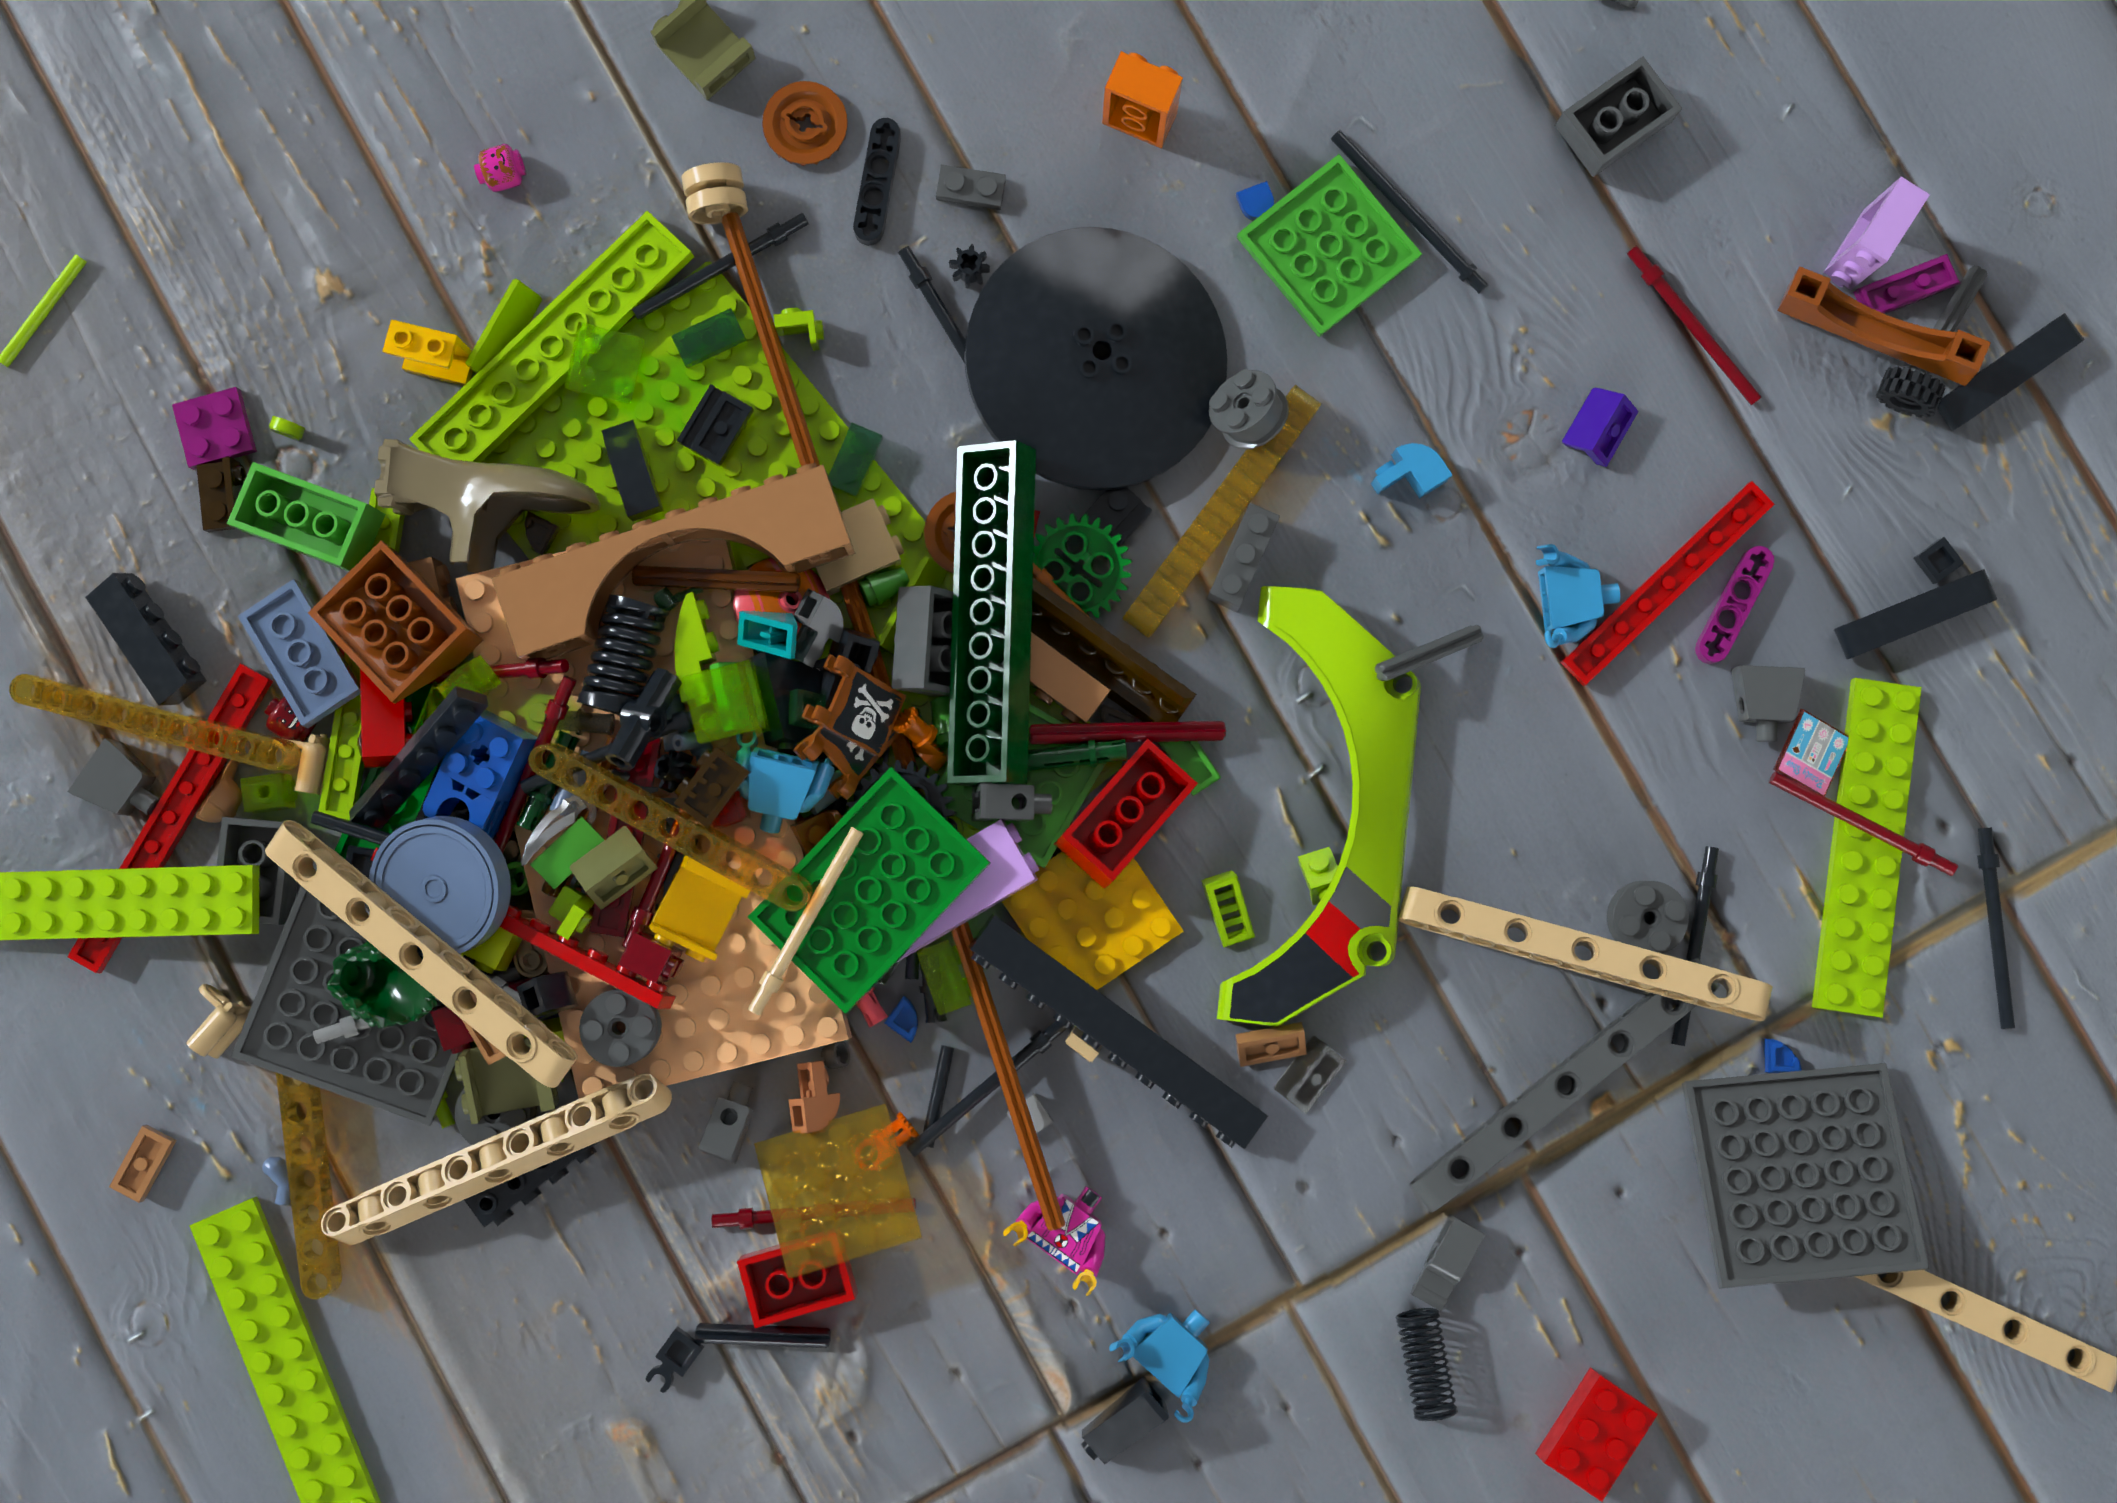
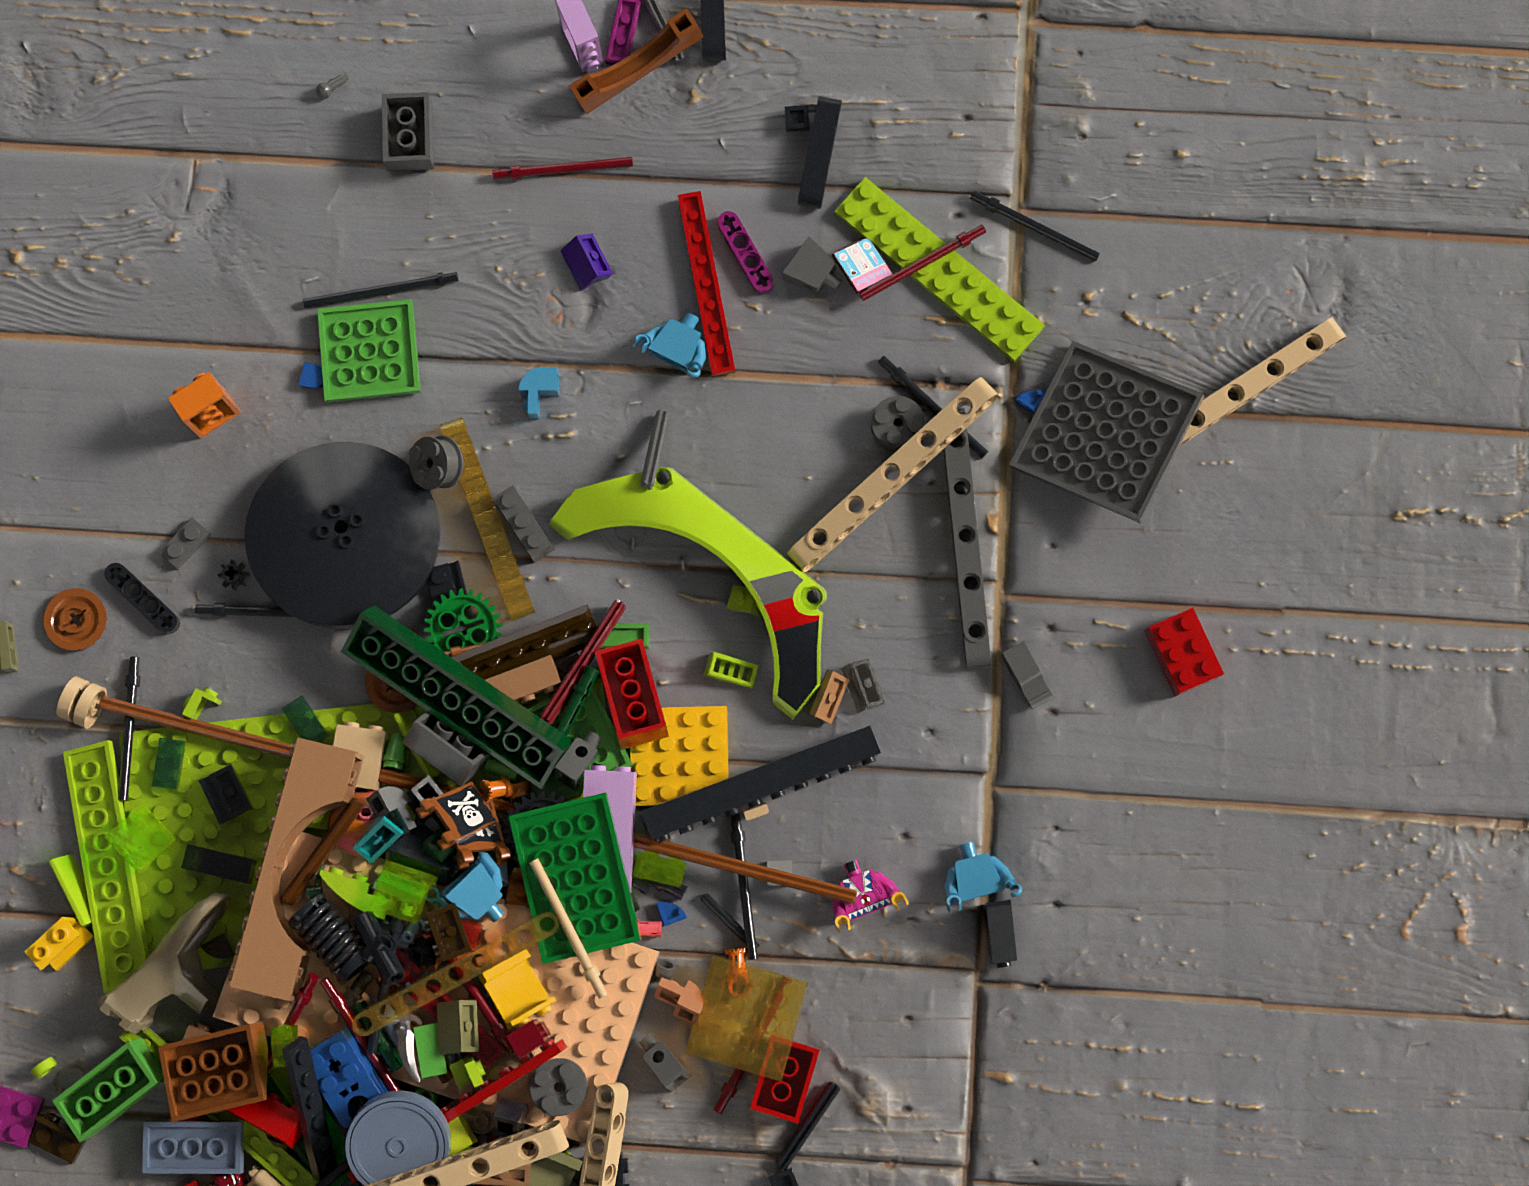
camera: 50 degrees left, 5 degrees down
black piece [1395,1308,1458,1421] -> none
black tyre [1876,366,1945,418] -> none

